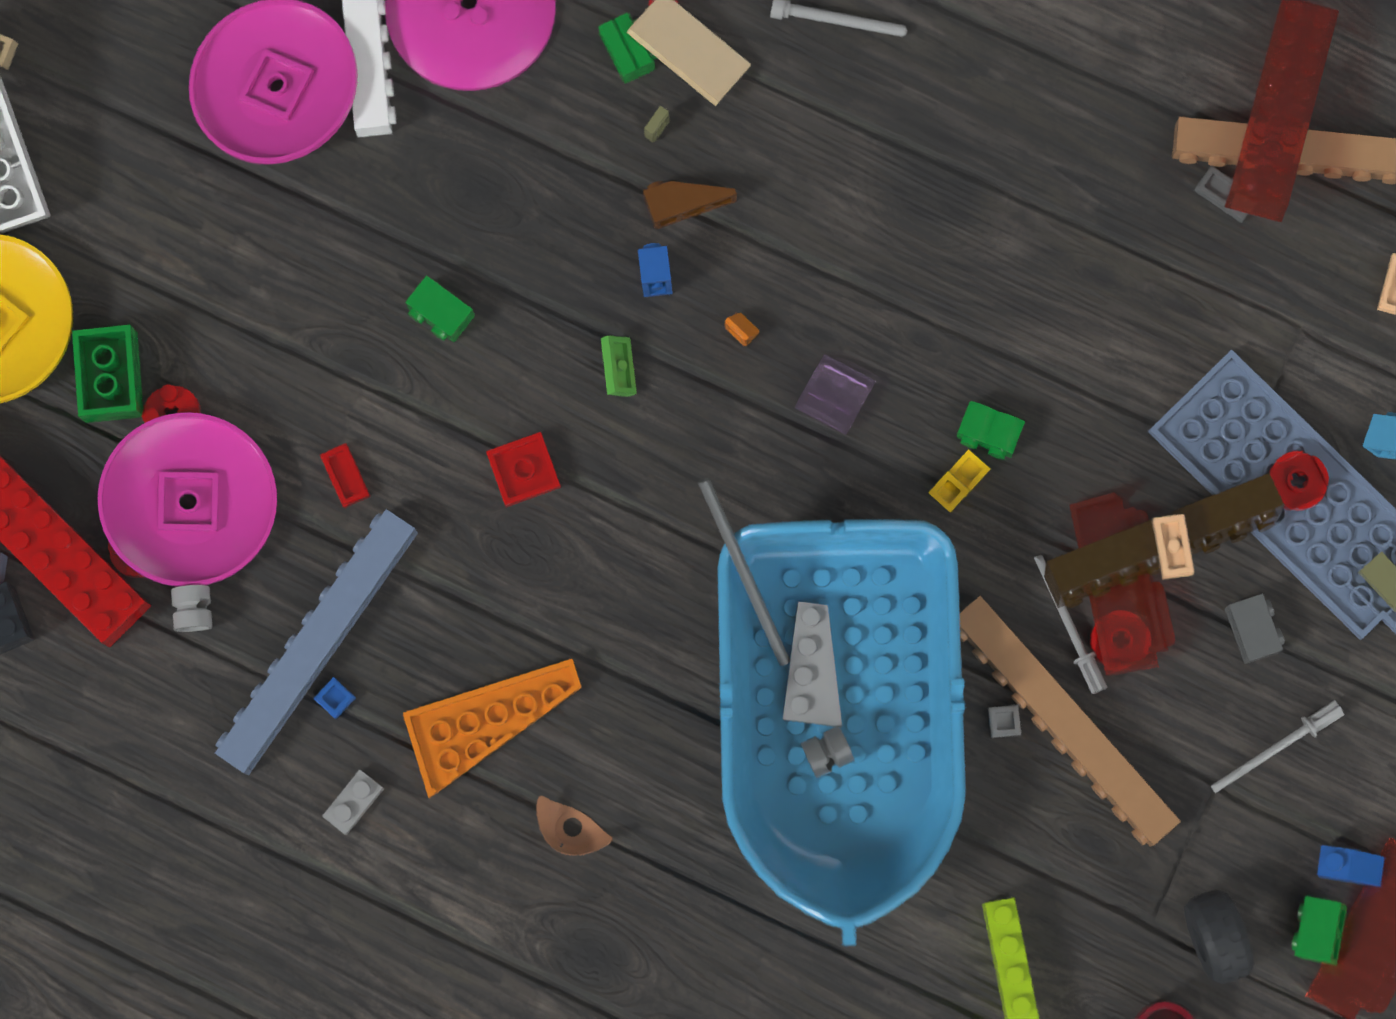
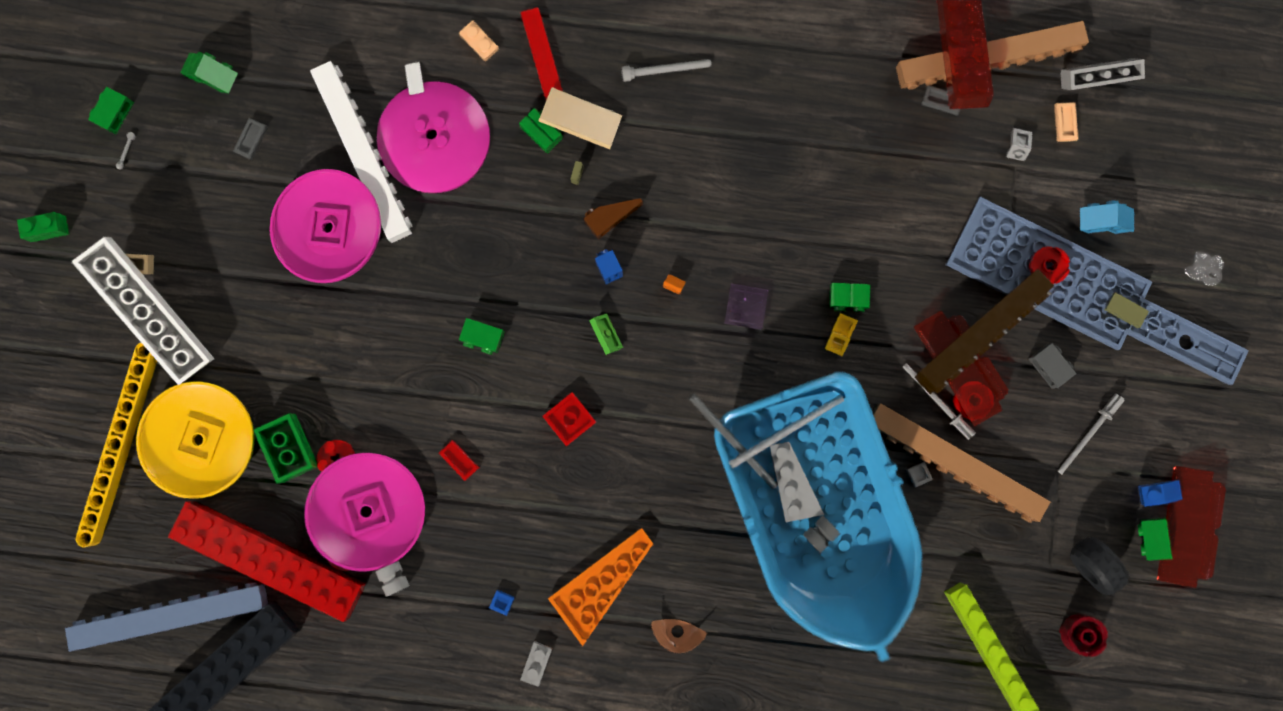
camera: 25 degrees left, 5 degrees up
sand blue brick [215,509,418,775] -> none
light nougat plate [1153,514,1194,579] -> none
none -> light grey piece [729,395,844,468]
none -> light grey bracket [1007,128,1032,161]

